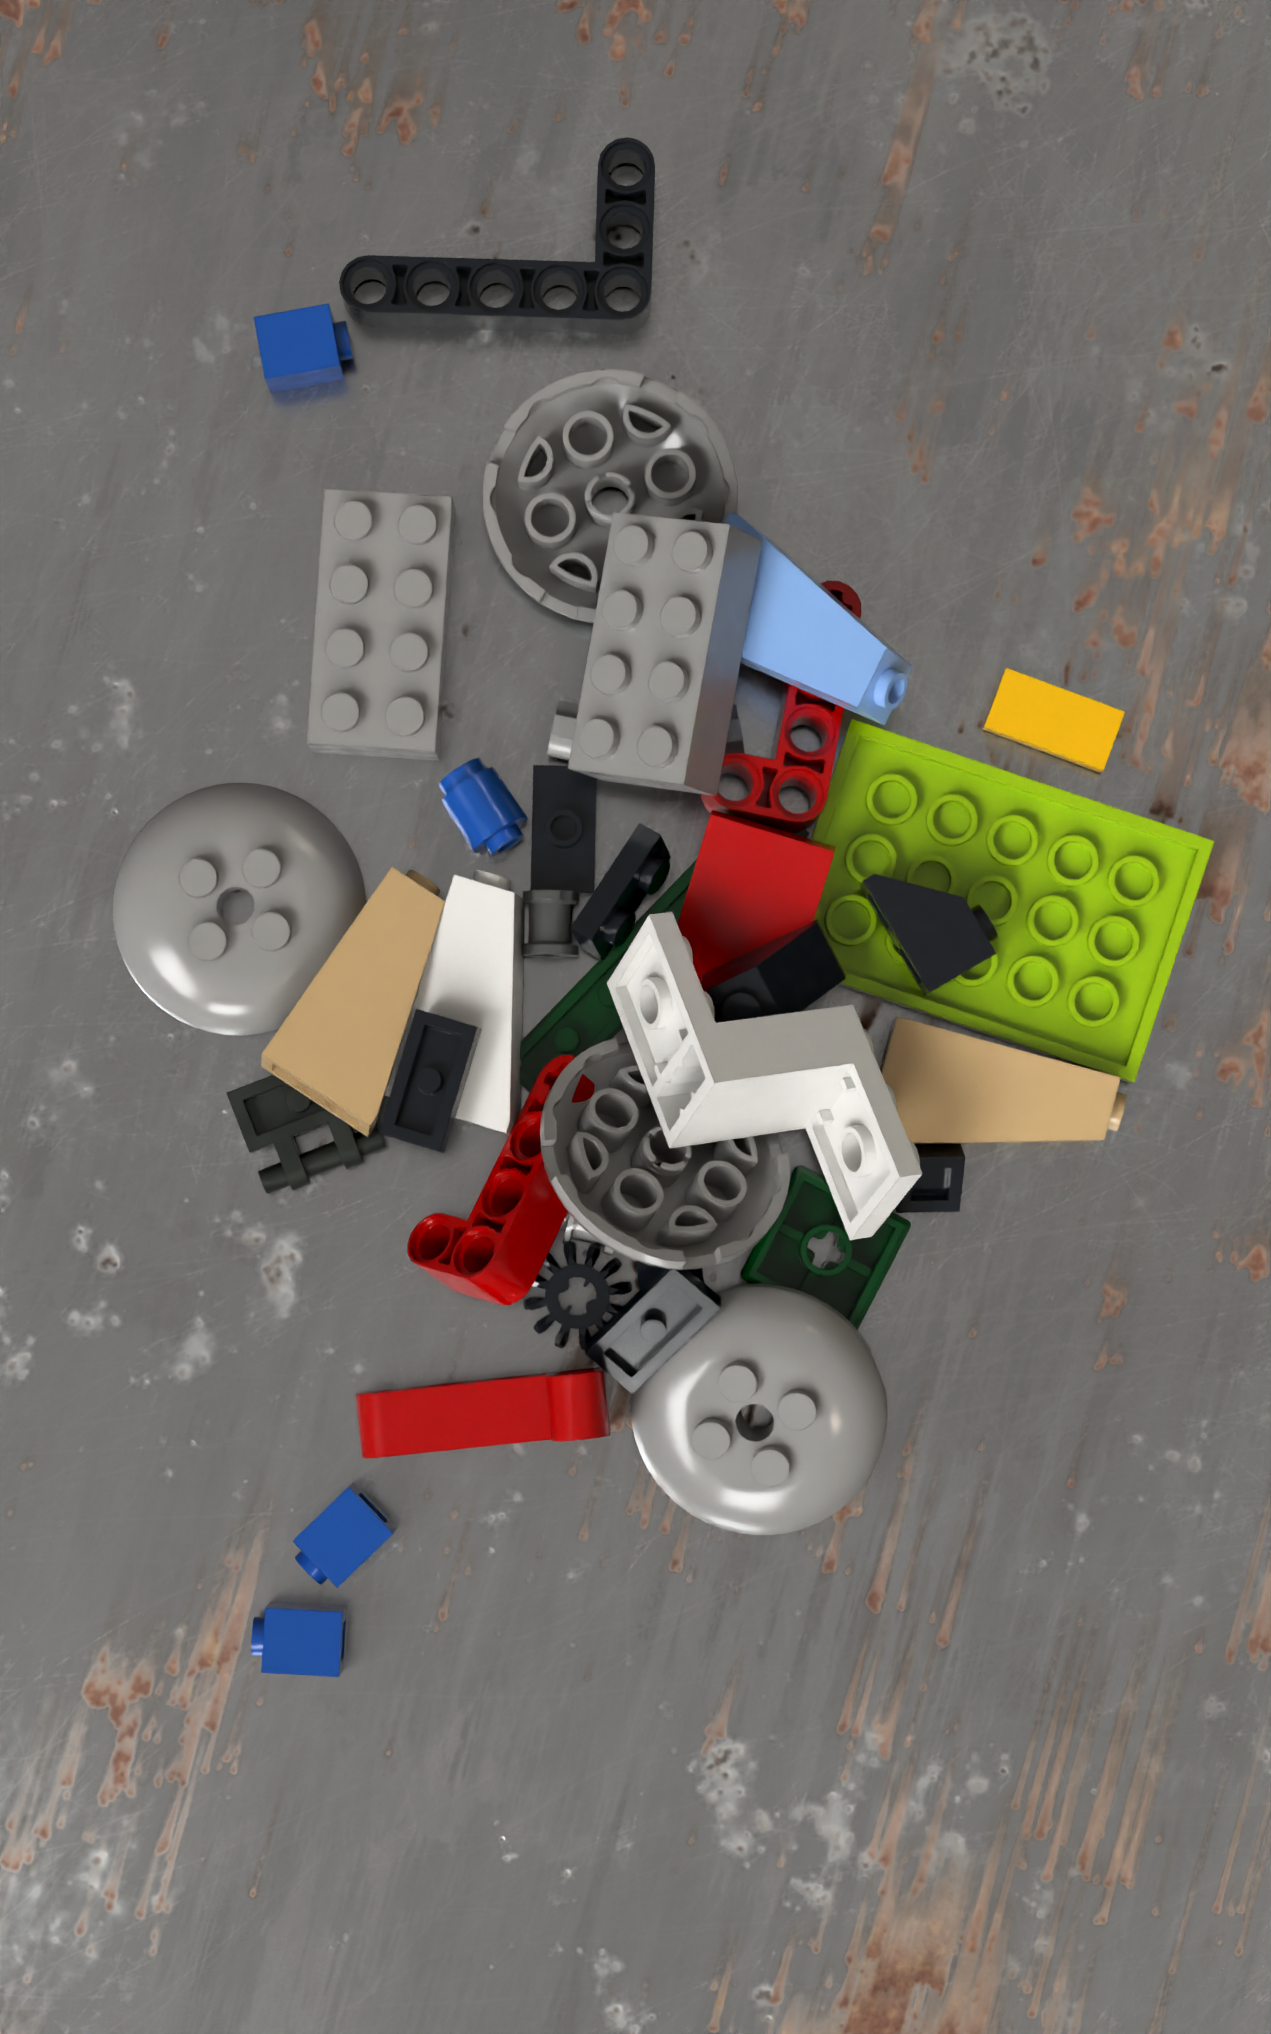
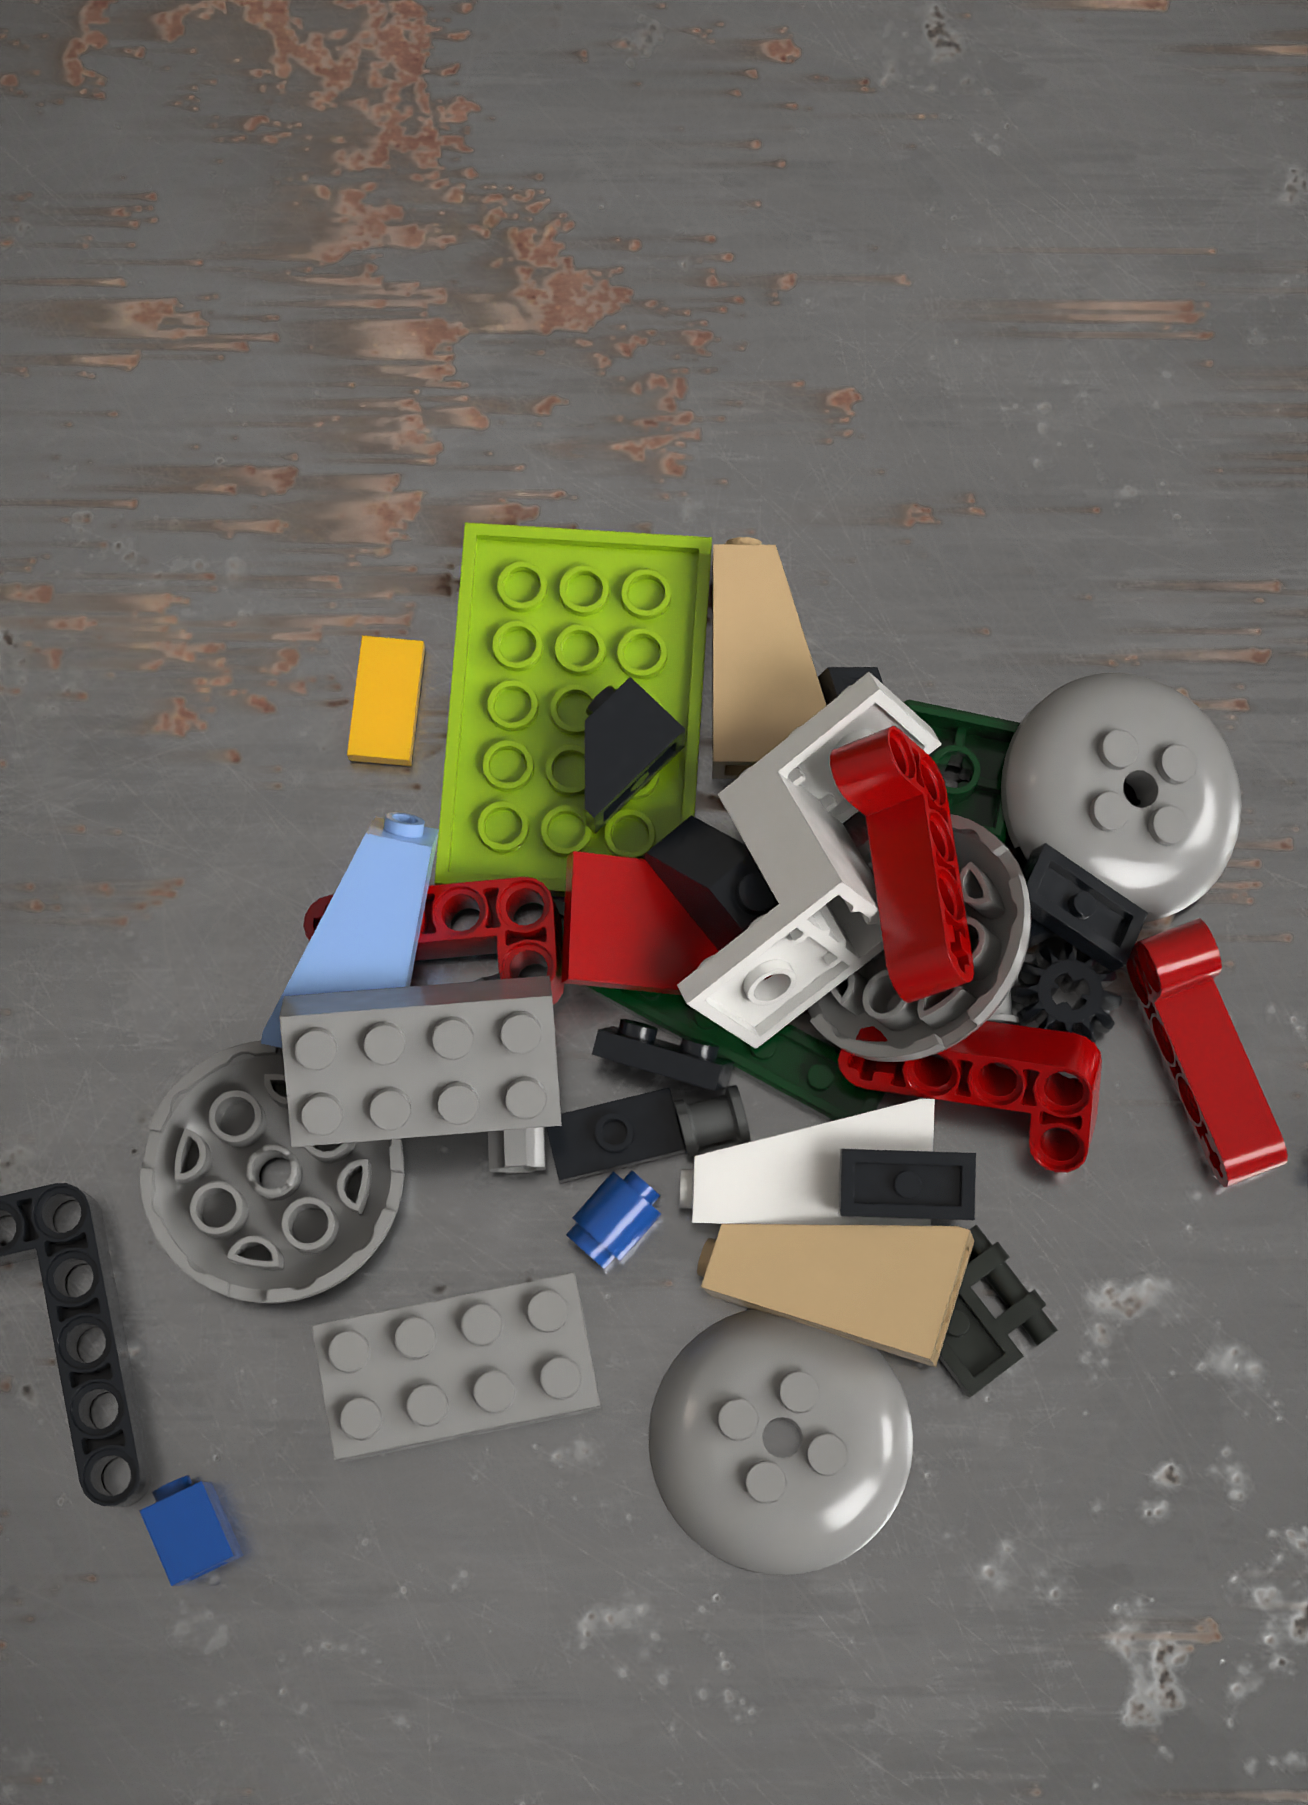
camera: 105 degrees left, 10 degrees down
none -> red beam [830,726,974,1003]

